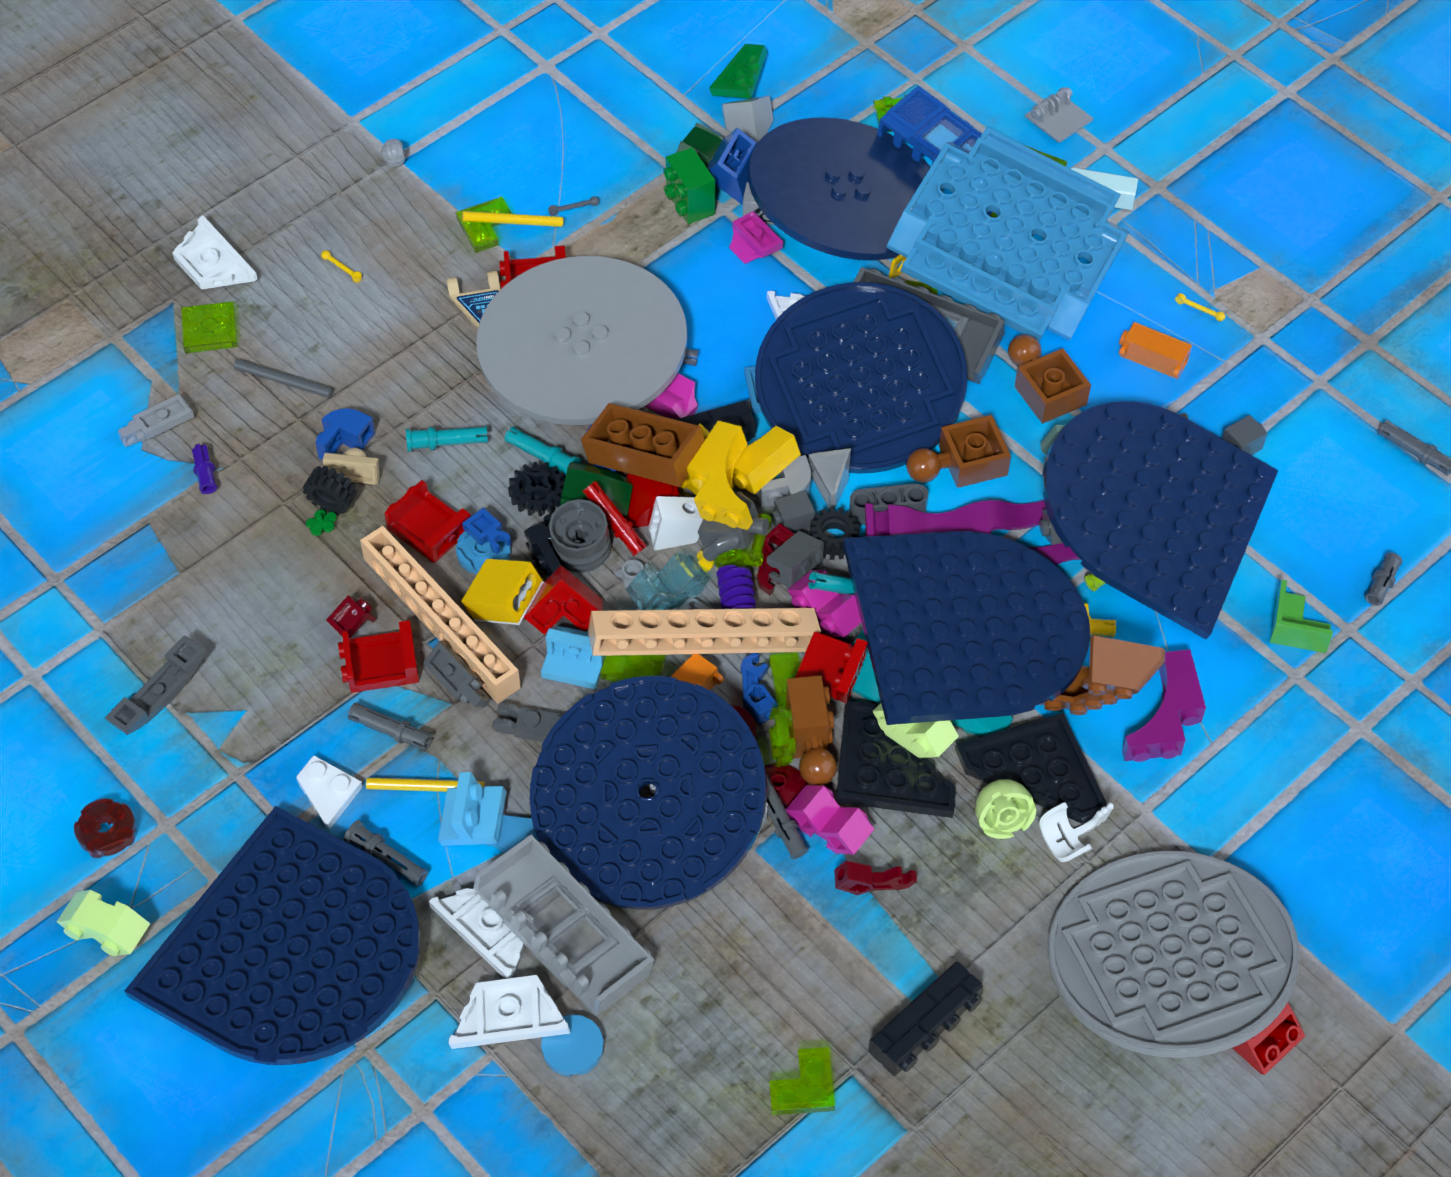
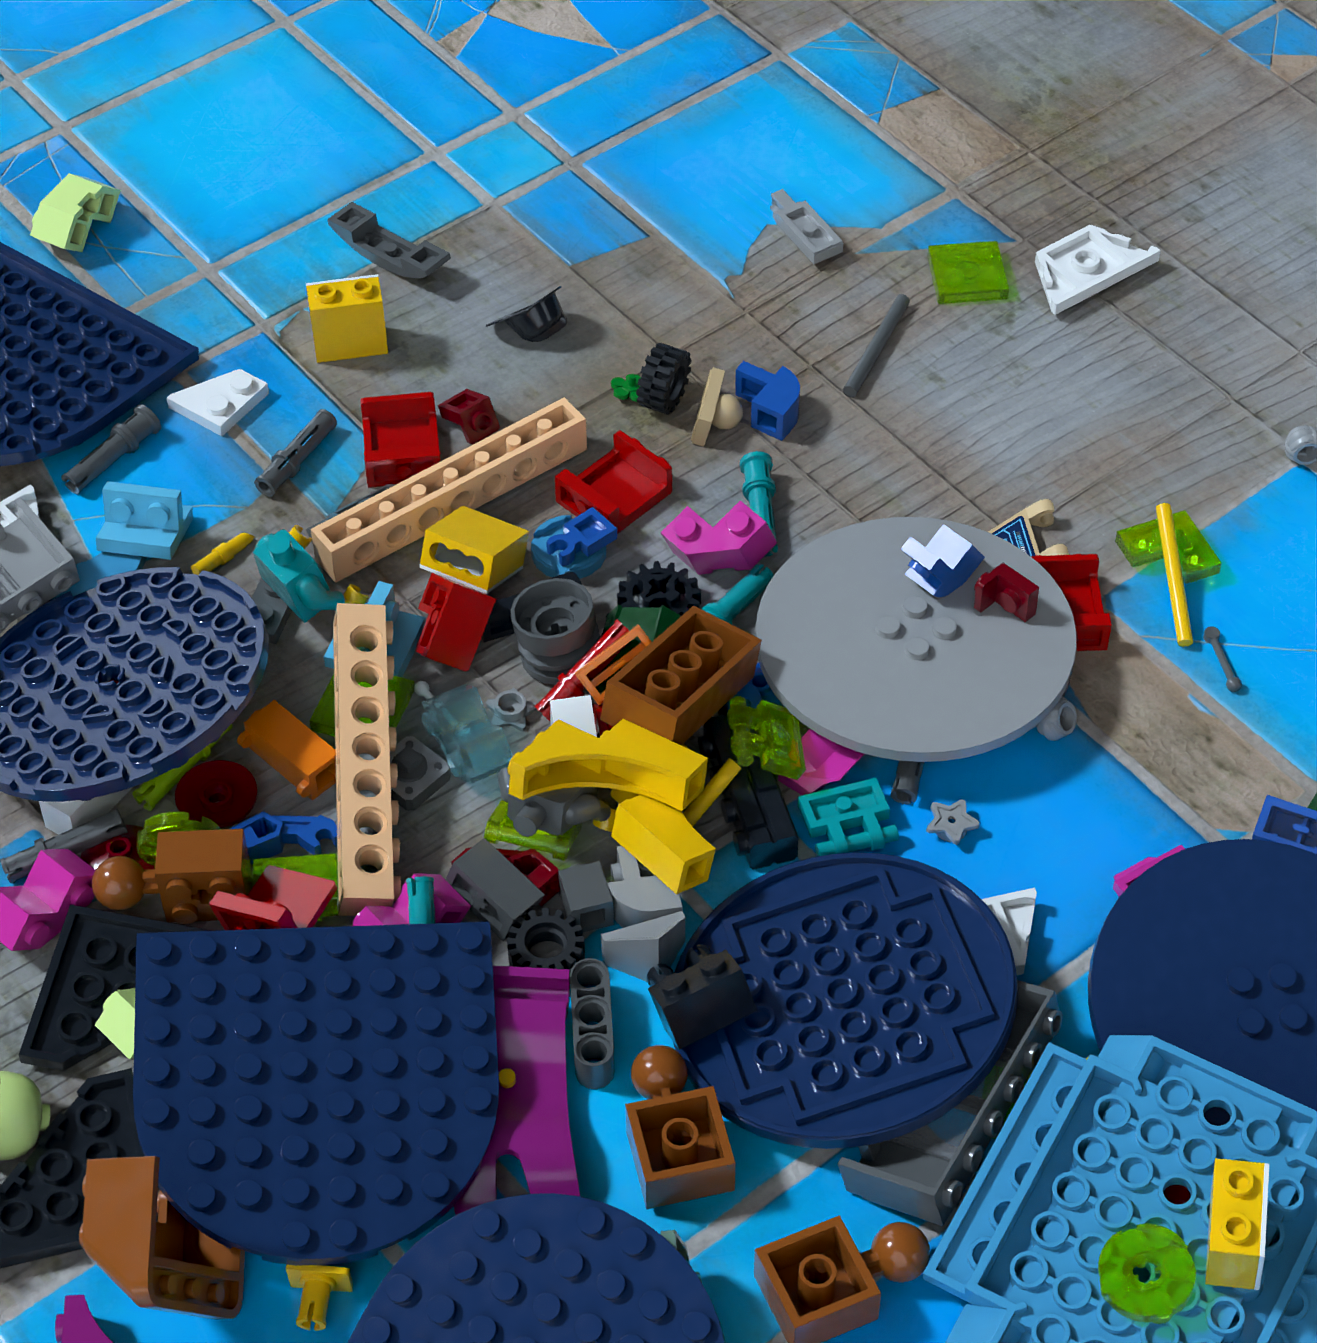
camera: 95 degrees right, 5 degrees down
clear red plate [74,798,136,858] -> none
dark purple axle [192,444,217,494] -> none
yellow hinge [321,250,362,283] -> none
yellow bar [366,778,485,792] -> none
green brick [663,147,715,225] -> none
dark purple piece [716,565,756,609] -> none
none -> yellow piece [191,533,255,575]
none -> teal torso [253,525,369,623]
none -> yellow piece [306,274,388,363]
none -> black piece [486,286,567,342]
none -> orange tile [574,624,652,705]
none -> black brick [646,944,757,1050]
none -> dark pink brick [660,501,778,575]
none -> clear neon green plate [727,696,806,780]
none -> teal plate [798,778,899,857]
none -> brick [901,524,985,597]
none -> light grey plate [926,799,980,845]
none -> dark red bracket [974,562,1039,622]
none -> clear neon green plate [1098,1223,1196,1324]
none -> yellow piece [1205,1158,1269,1290]

